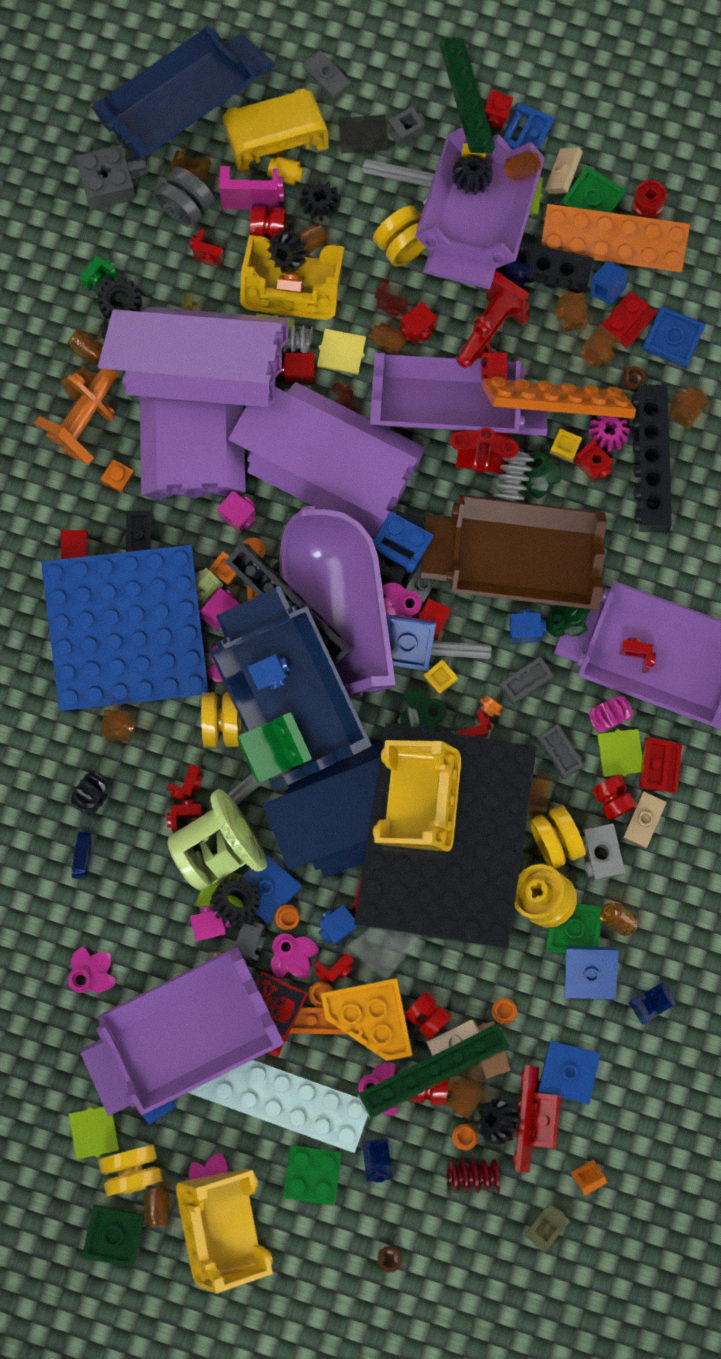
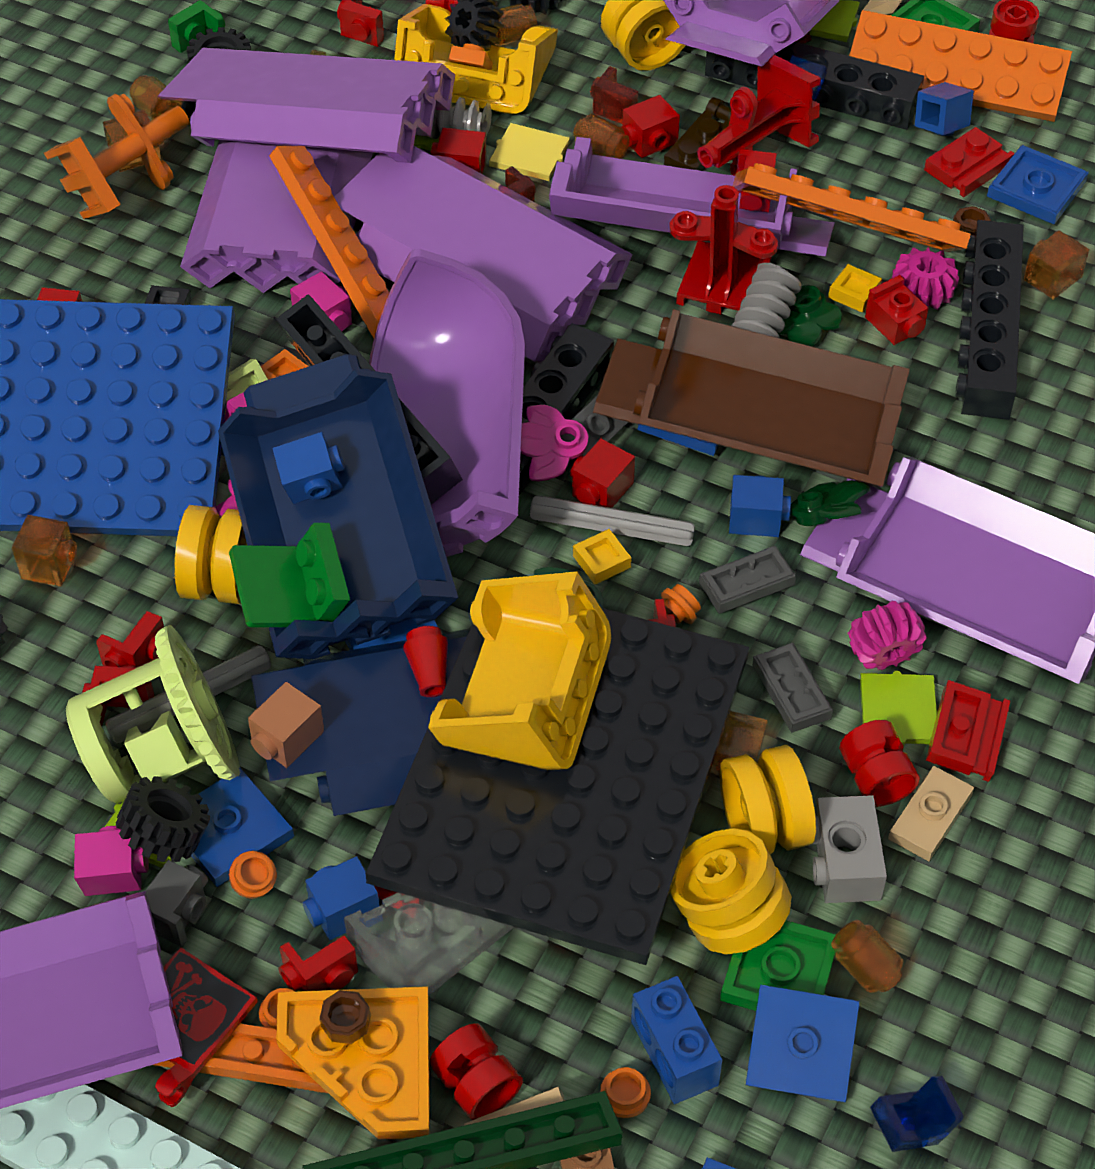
camera: 10 degrees right, 25 degrees down
orange plate [100,459,135,494] -> none
dark pink plate [270,933,319,979] -> none
blue plate [373,511,434,574] -> none
blue plate [386,614,436,671] -> none
clear orange brick [554,292,588,332] -> none
clear orange brick [580,325,619,369] -> none
red bracket [619,638,656,673] -> none
none -> nougat brick [248,682,324,768]
none -> orange plate [269,146,389,338]
none -> reddish brown tile [319,990,371,1044]
none -> red cone [403,626,448,697]
none -> blue brick [631,976,722,1105]
none -> dark brown plate [664,97,731,171]

